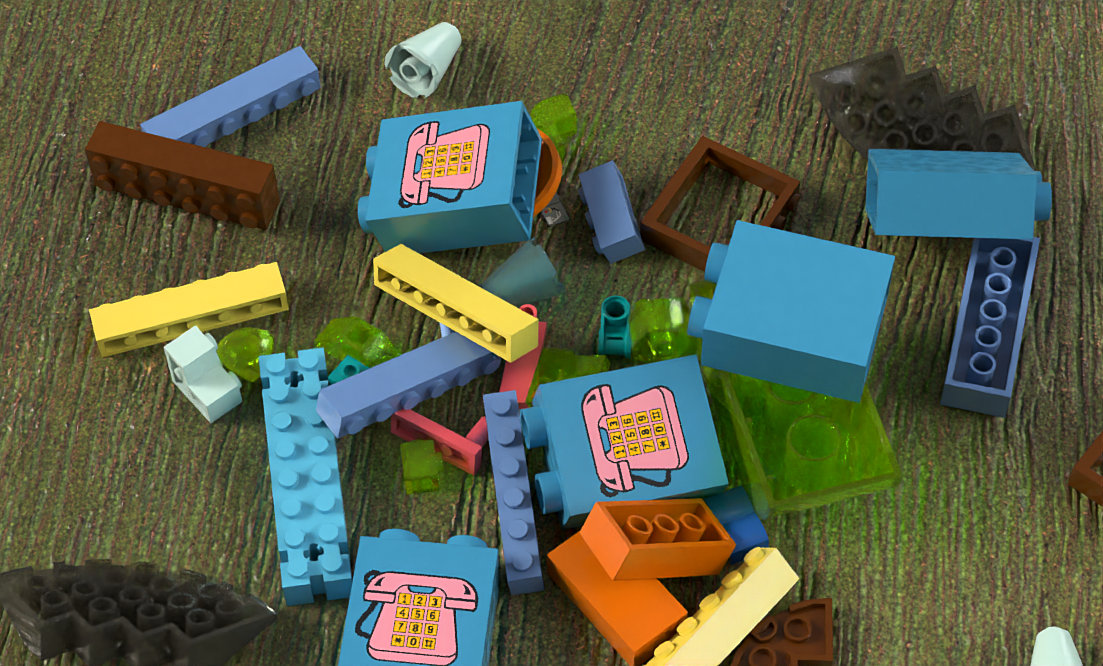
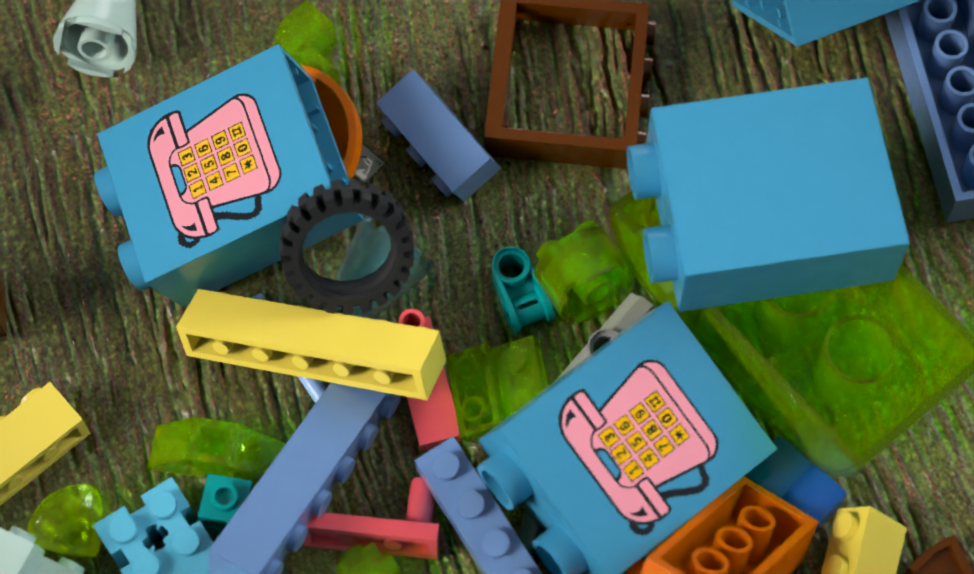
camera: 25 degrees left, 10 degrees up
none -> black tyre [280,179,414,315]

